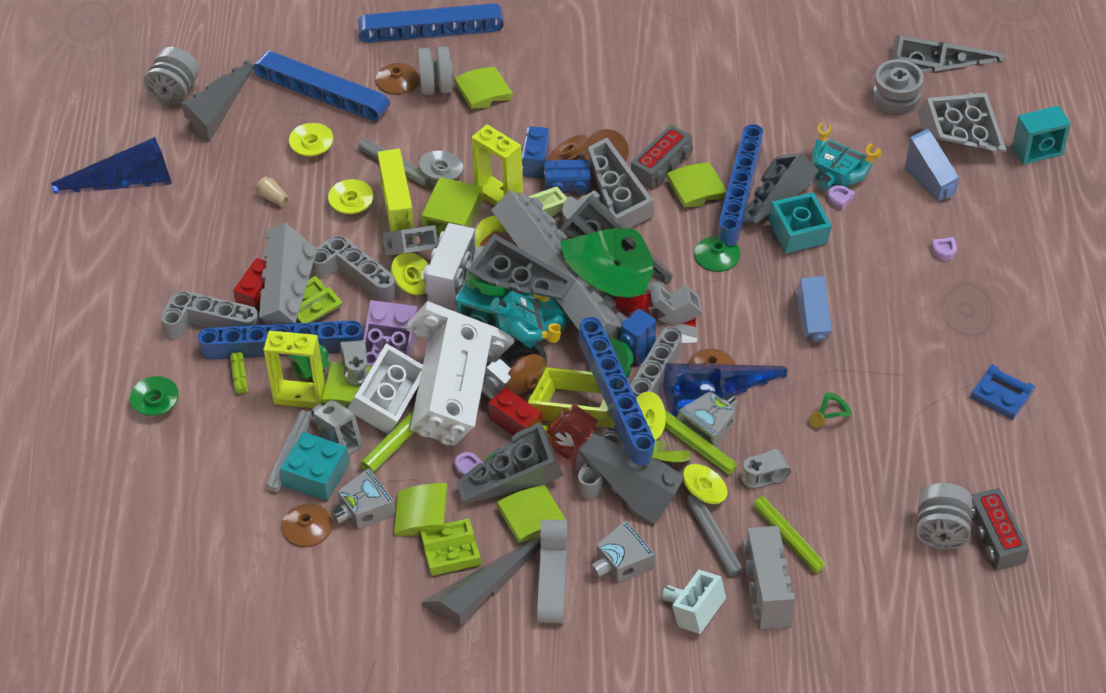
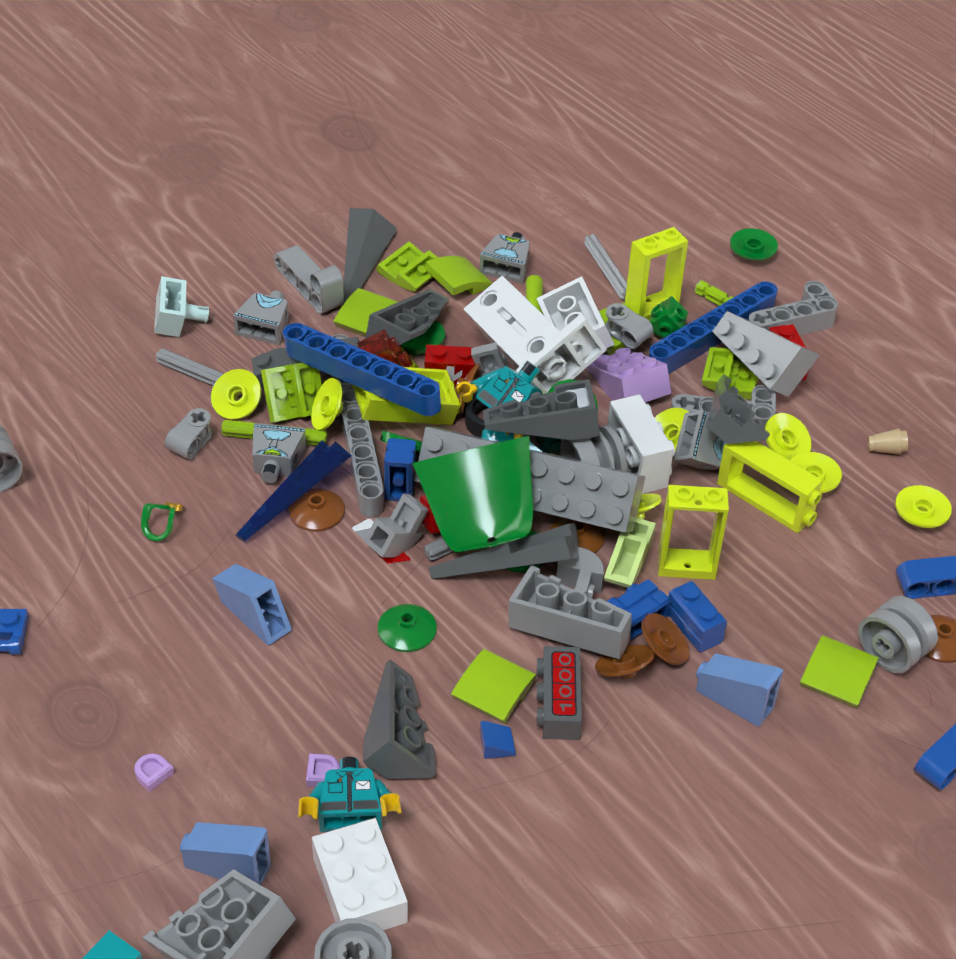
camera: 140 degrees right, 5 degrees down
teal brick [280,432,350,502] -> none
dark orange dish [282,504,332,547] -> none
light grey torso [311,400,363,456] -> none
light grey axle [358,138,431,186] -> none
light grey dish [419,151,463,181] -> none
lime brick [421,177,483,235] -> none
lavender tile [454,452,483,477] -> none
blue beam [718,124,763,246] -> none
light grey wedge [743,526,795,630] -> none
lime axle [754,496,825,573] -> none
teal brick [768,192,832,253] -> none
none -> white brick [312,818,408,930]
none -> blue slope [480,721,515,759]
none -> medium blue slope [696,653,784,727]
none -> dark grey wedge [706,374,770,444]
none -> neon yellow dish [765,413,811,461]

